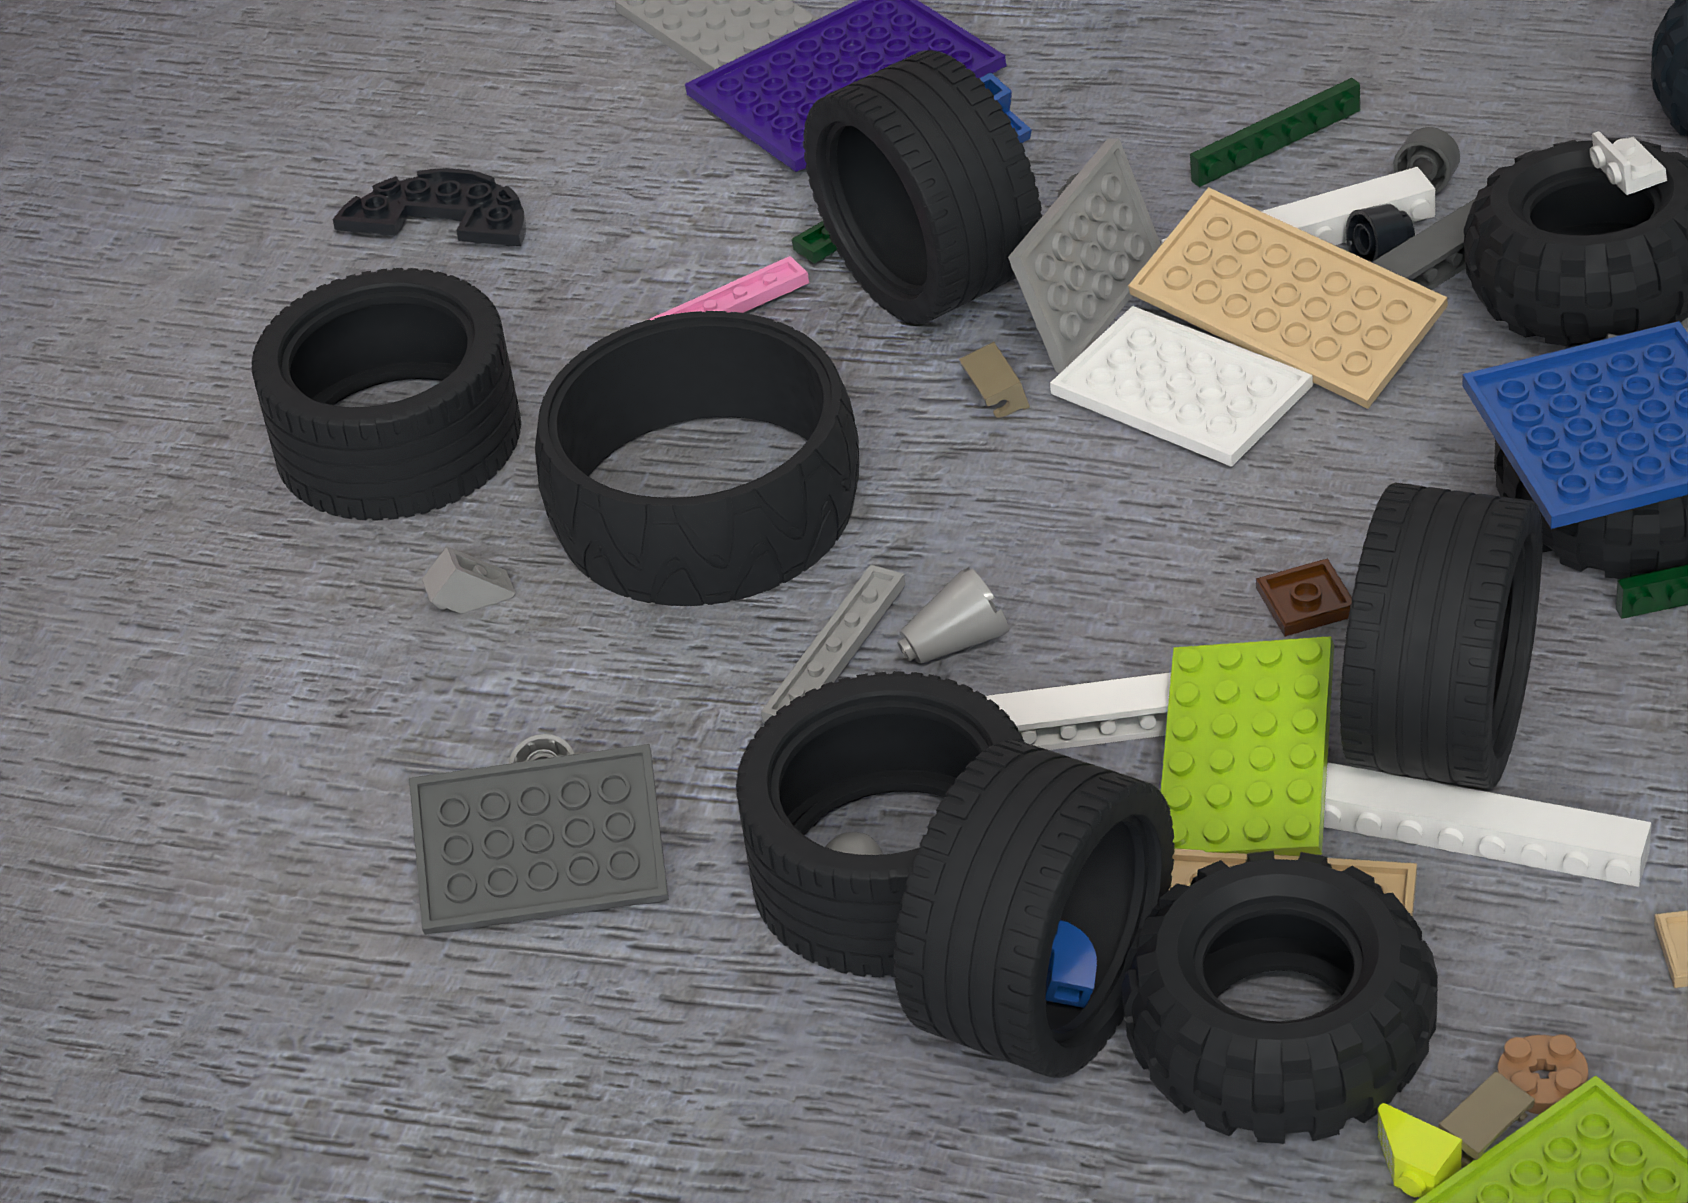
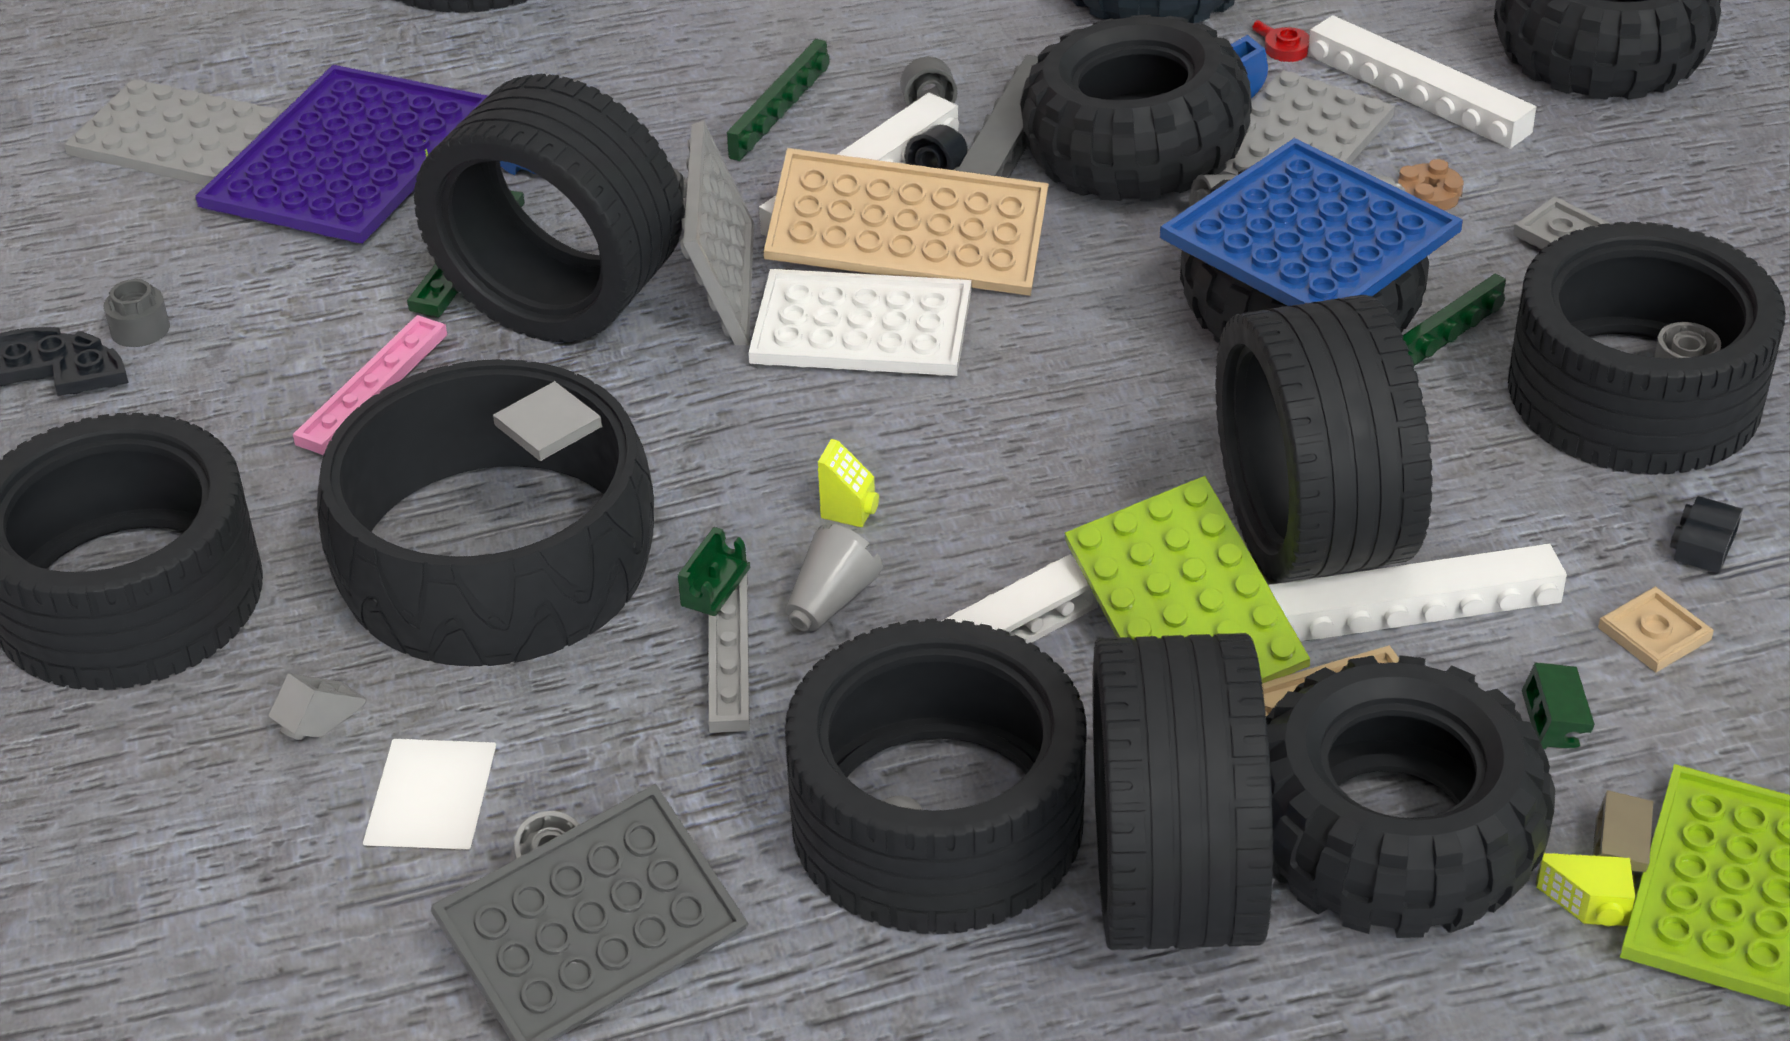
camera: 35 degrees left, 0 degrees up
dark tan hinge [959,342,1030,418] -> none
reddish brown tile [1256,558,1352,636] -> none
medium nougat plate [1498,1034,1588,1114] -> none
white bracket [1590,131,1667,195] -> none
none -> dark grey piece [104,279,170,347]
none -> white sticker [363,739,496,850]
none -> light grey tile [493,381,602,461]
none -> dark green hinge [677,527,750,617]
none -> neon yellow slope [818,439,879,527]
none -> dark green hinge [1521,662,1595,749]

